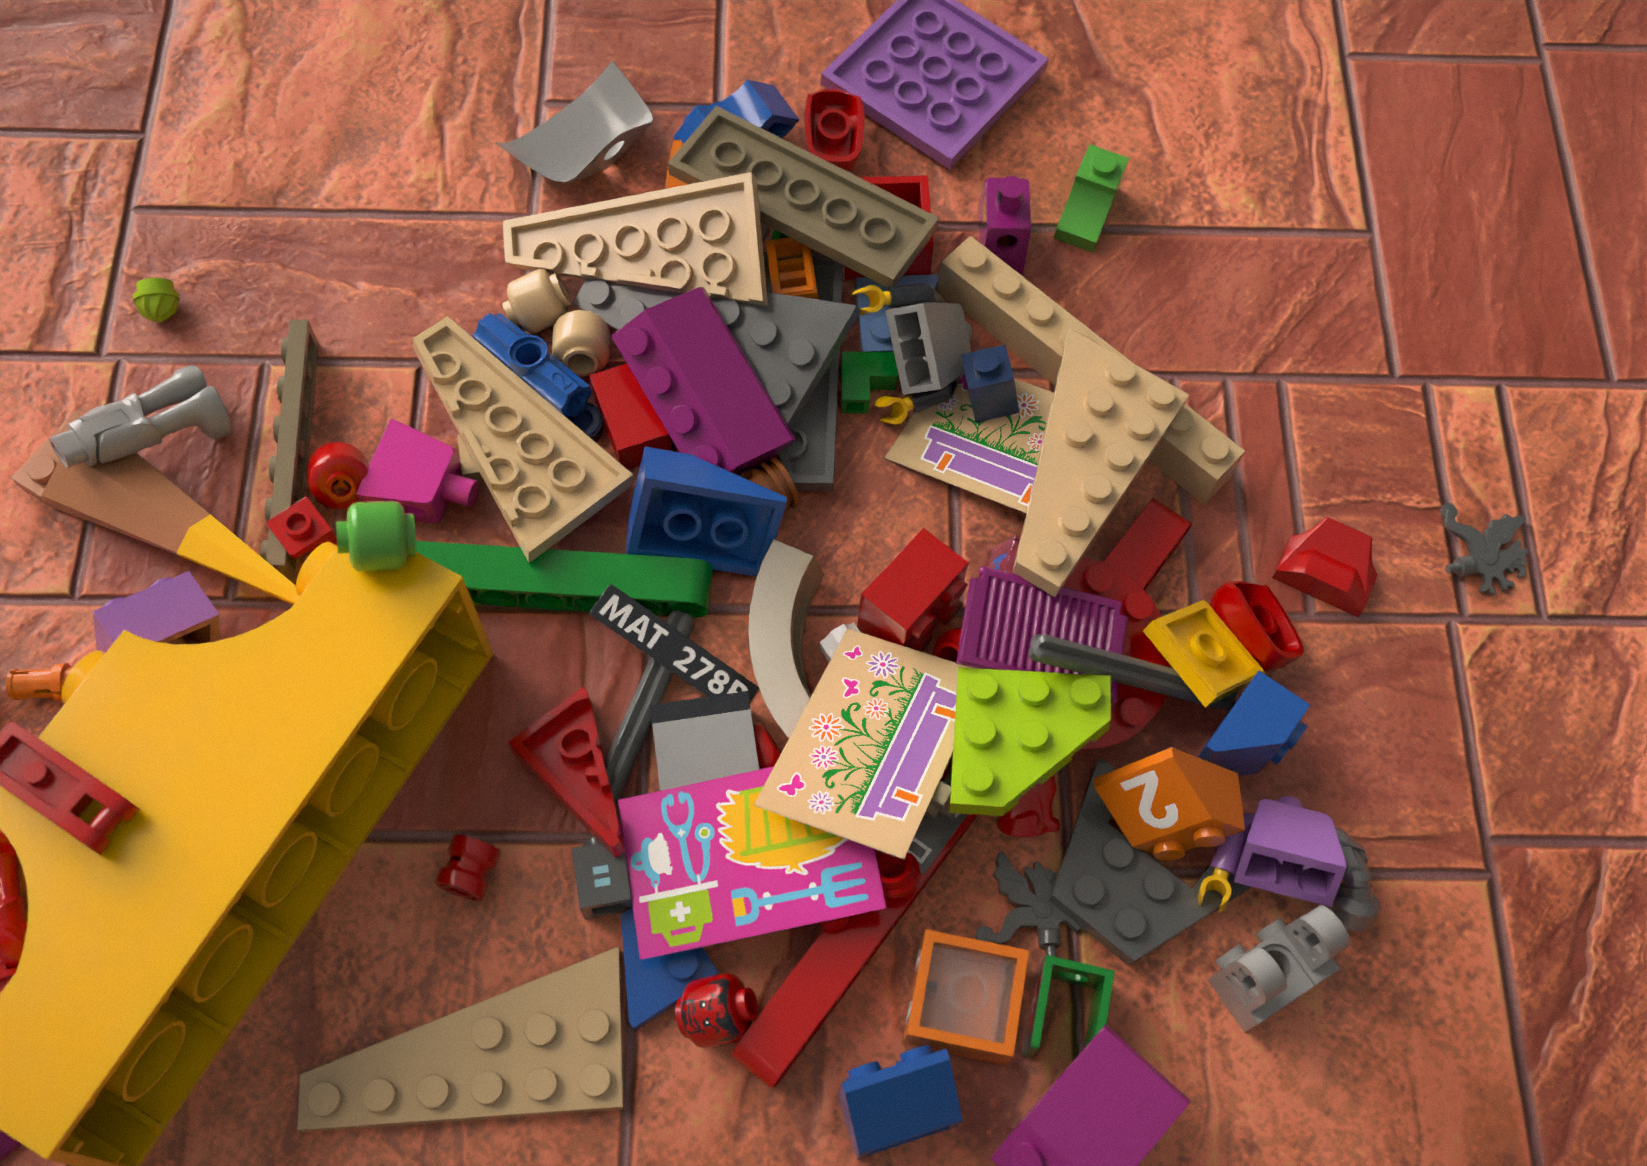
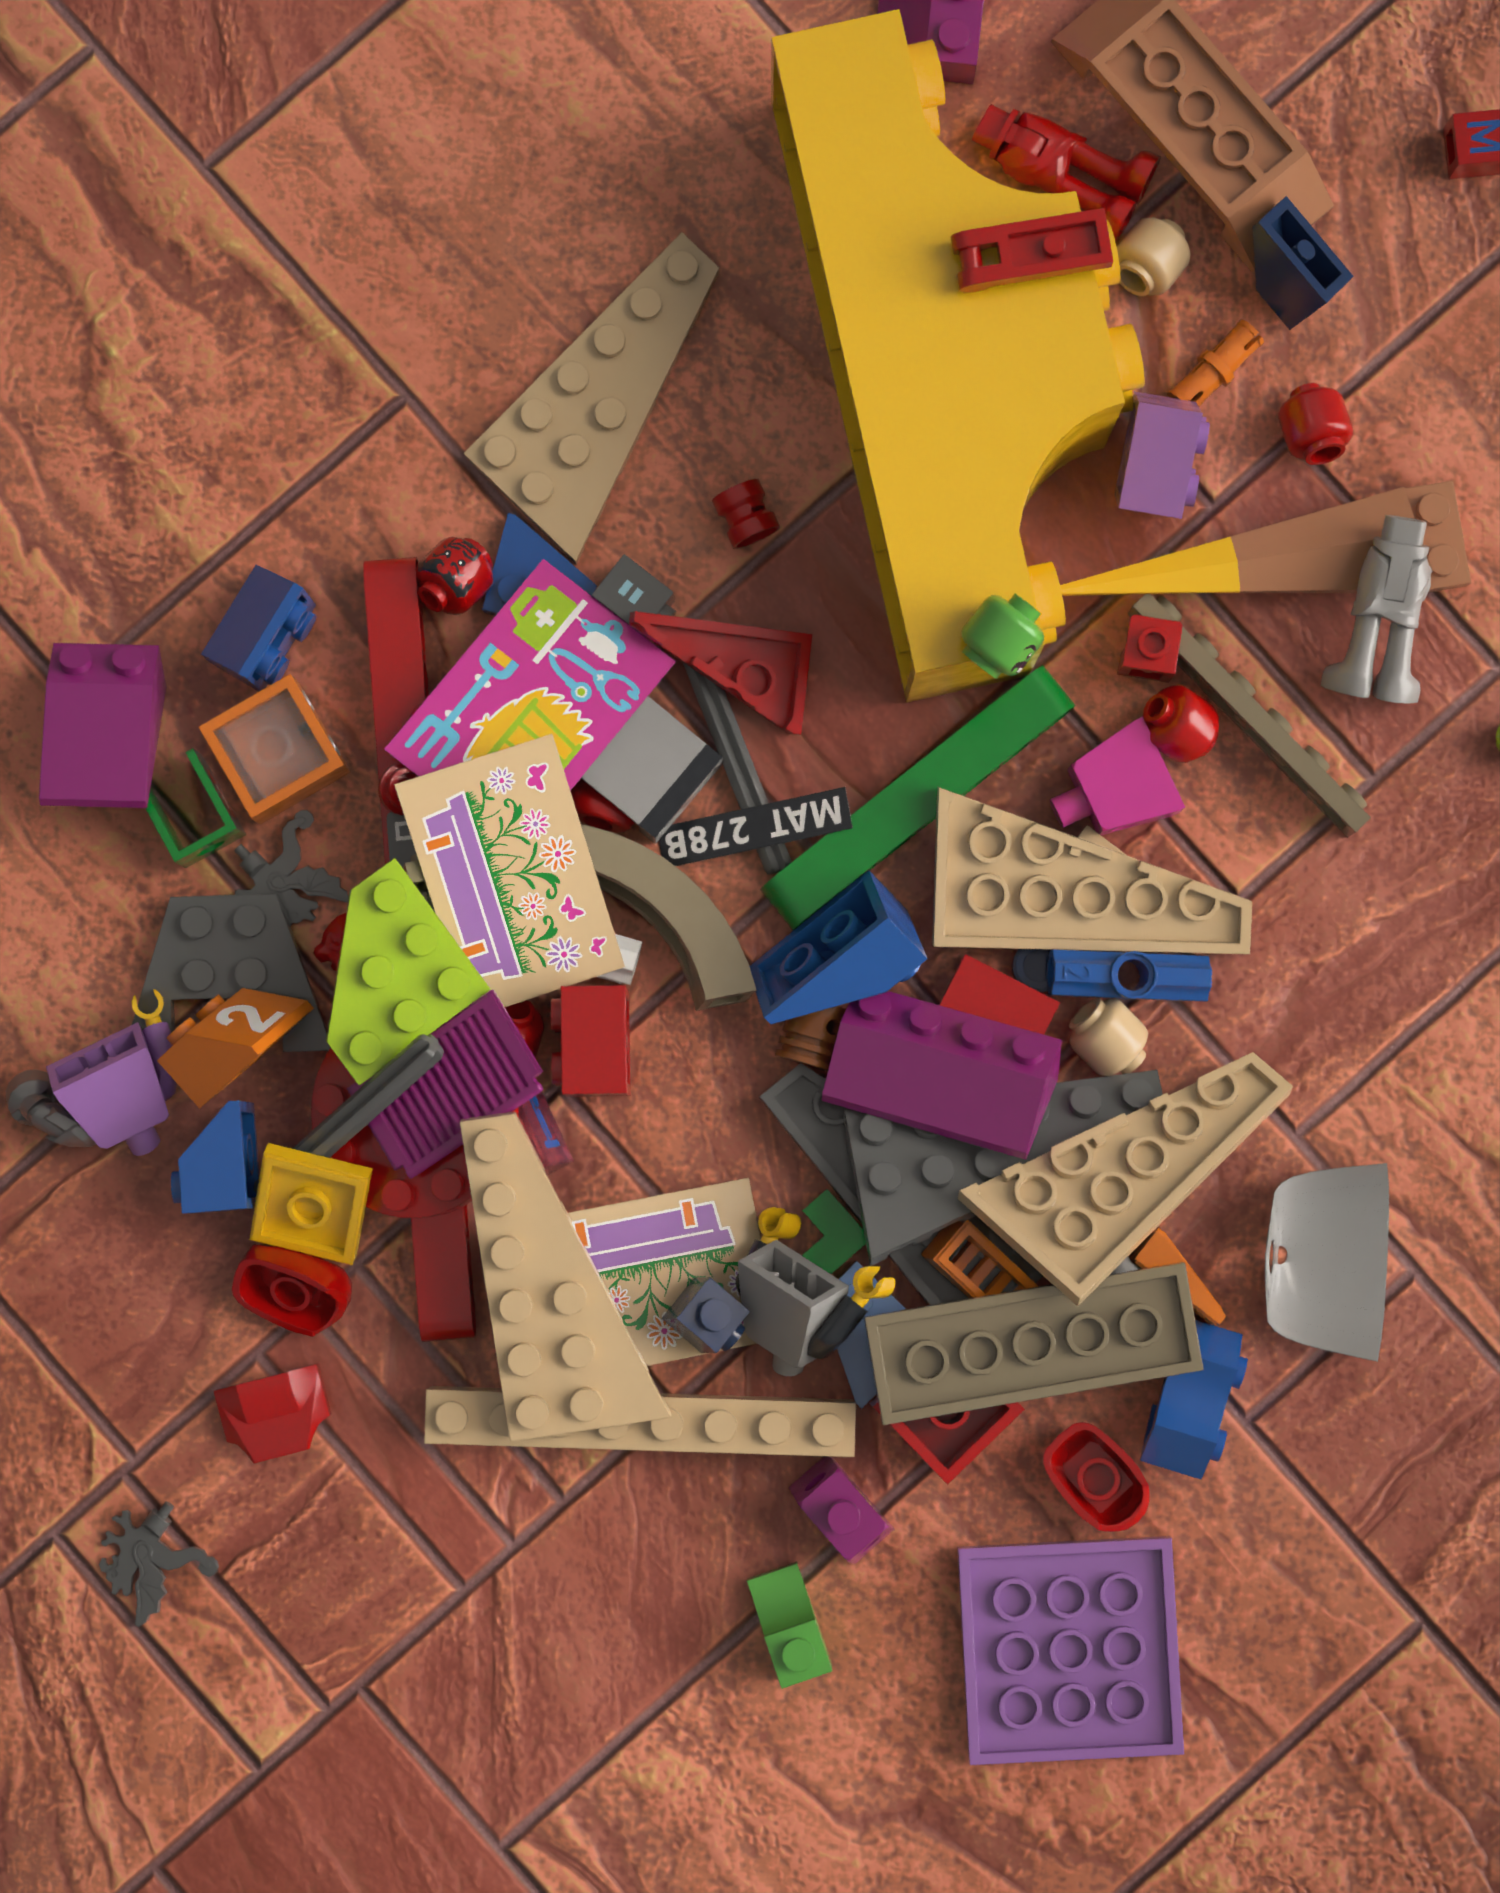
camera: 145 degrees right, 20 degrees up
tan head [502,269,572,334] -> none
light grey brick [1208,905,1350,1033] -> none
none -> red head [1278,383,1354,465]

